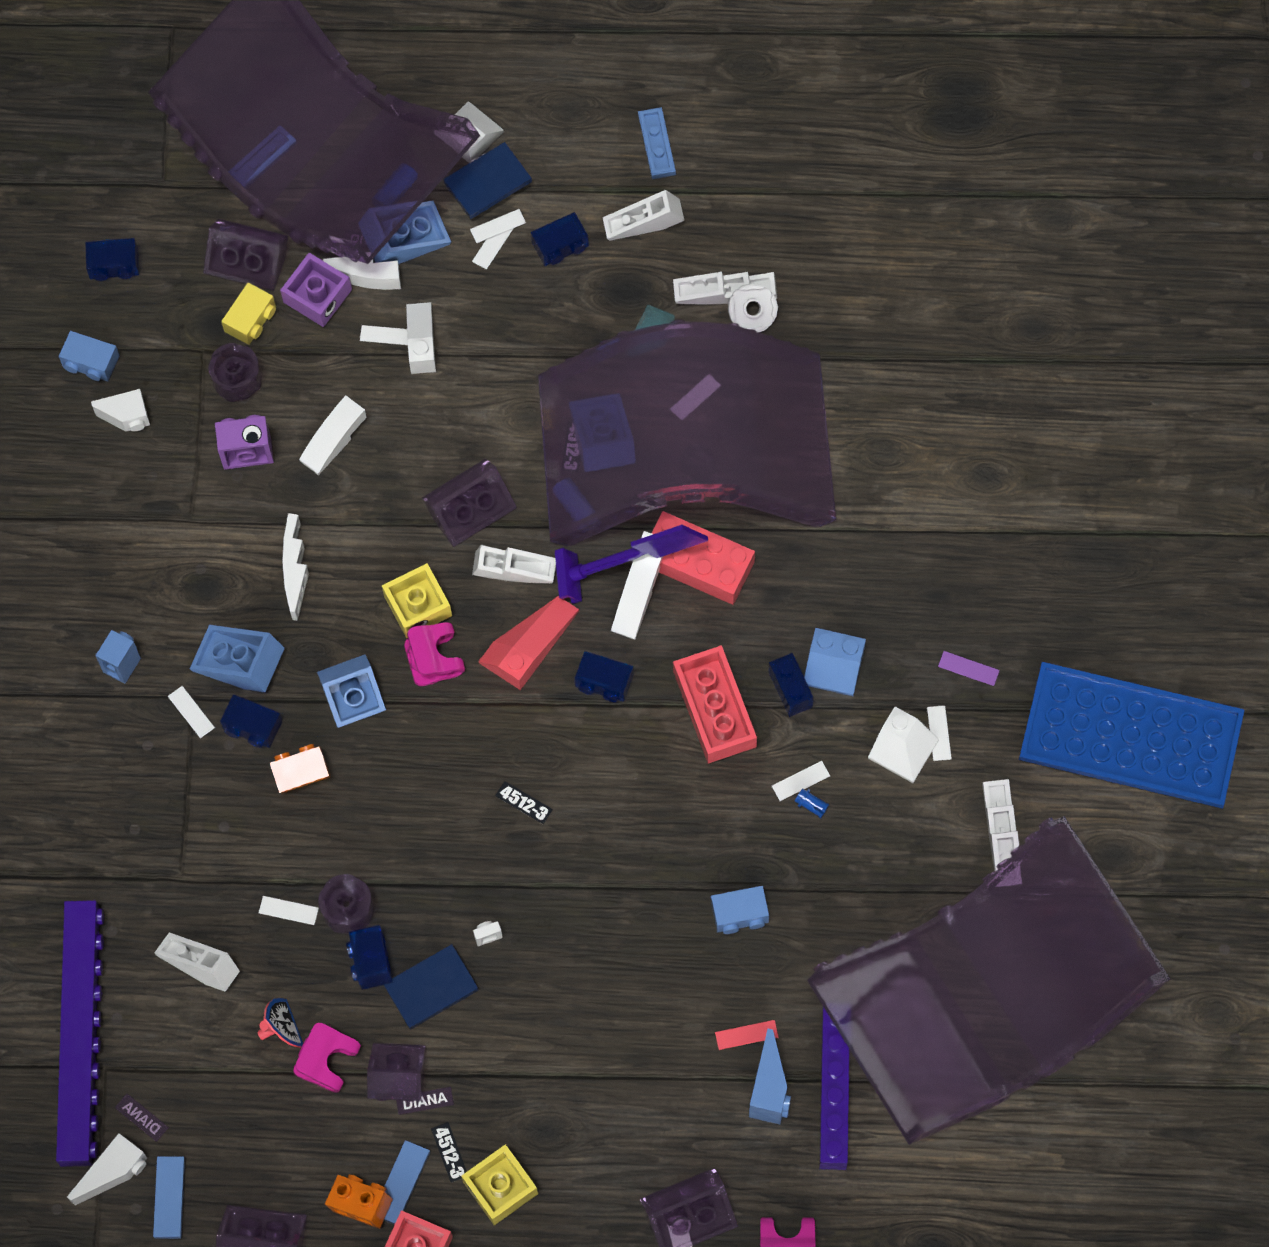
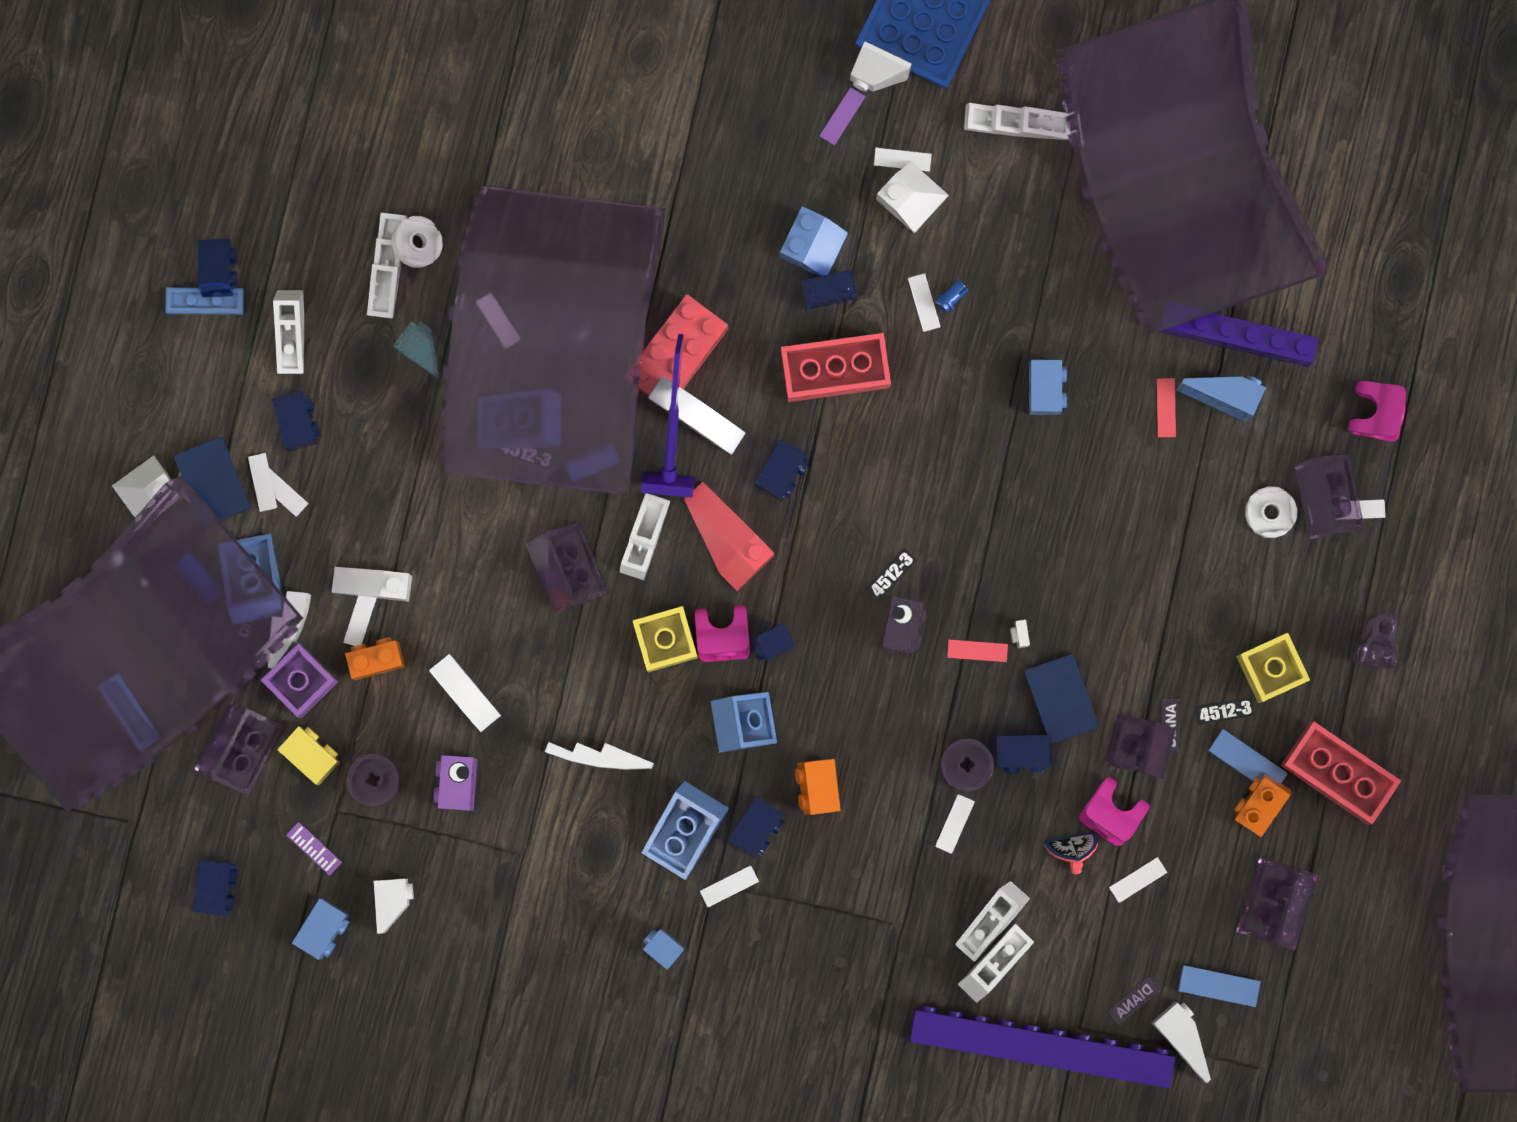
camera: 80 degrees left, 15 degrees up
none -> clear blue brick [198,239,238,298]
none -> medium lavender sticker [286,822,342,876]
none -> orange brick [345,637,405,680]
none -> clear blue brick [753,623,795,663]
none -> white slope [850,42,911,91]
none -> clear purple brick [881,596,927,657]
none -> coral sticker [947,640,1008,662]
none -> white slope [958,924,1034,1003]
none -> white sticker [1109,857,1167,903]
none -> white tile [1245,486,1297,538]

